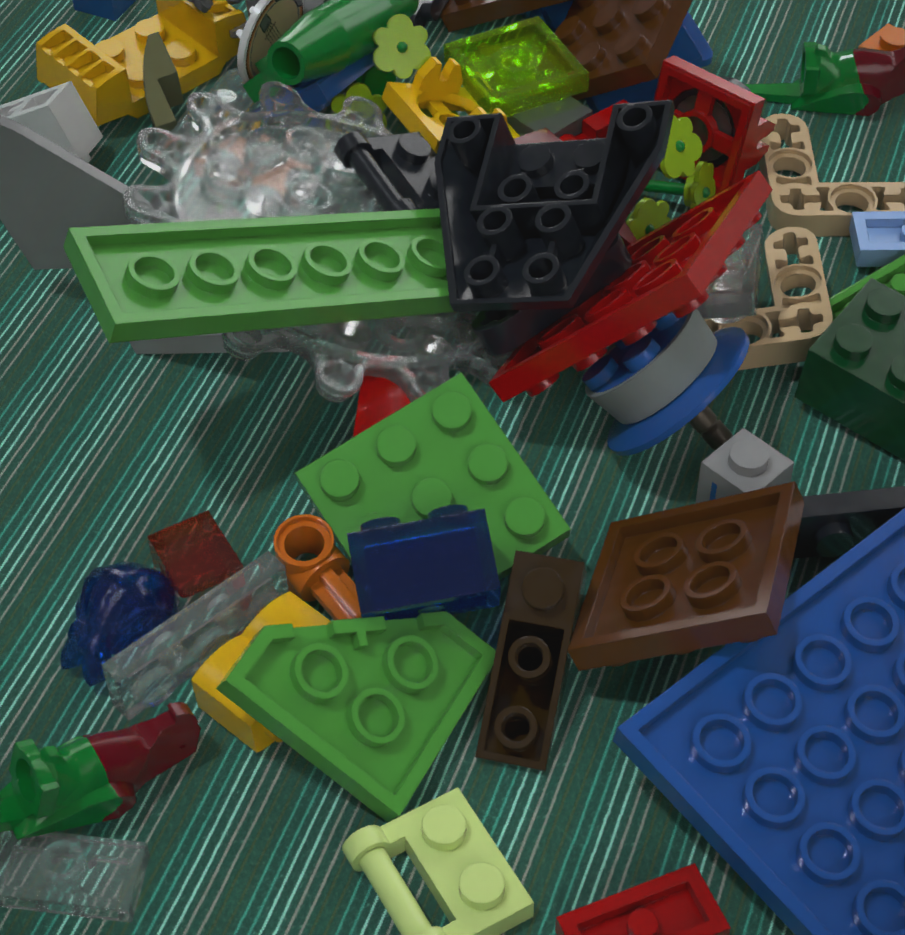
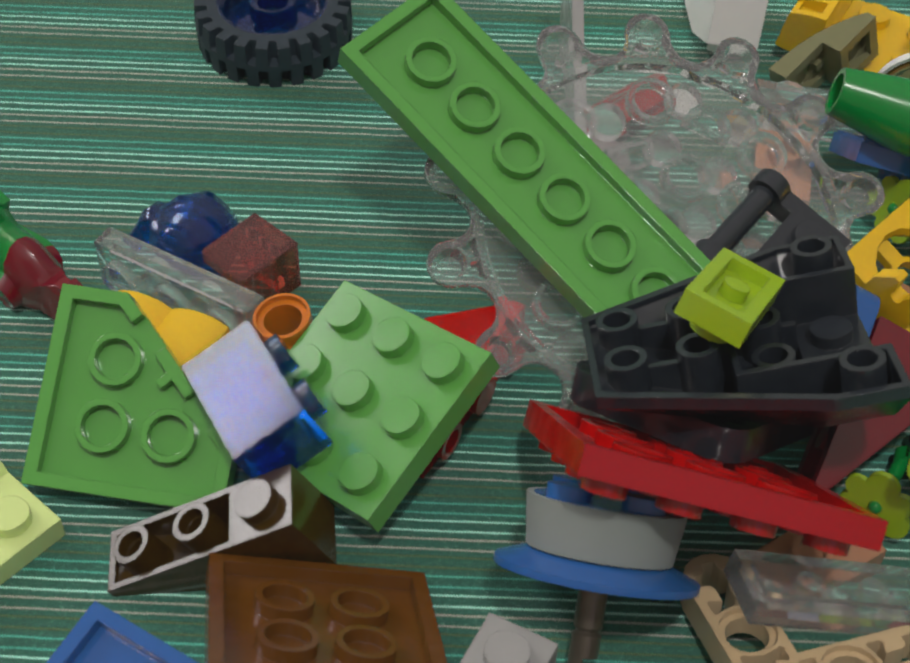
camera: 70 degrees right, 0 degrees up
none -> lime plate [673,247,786,349]

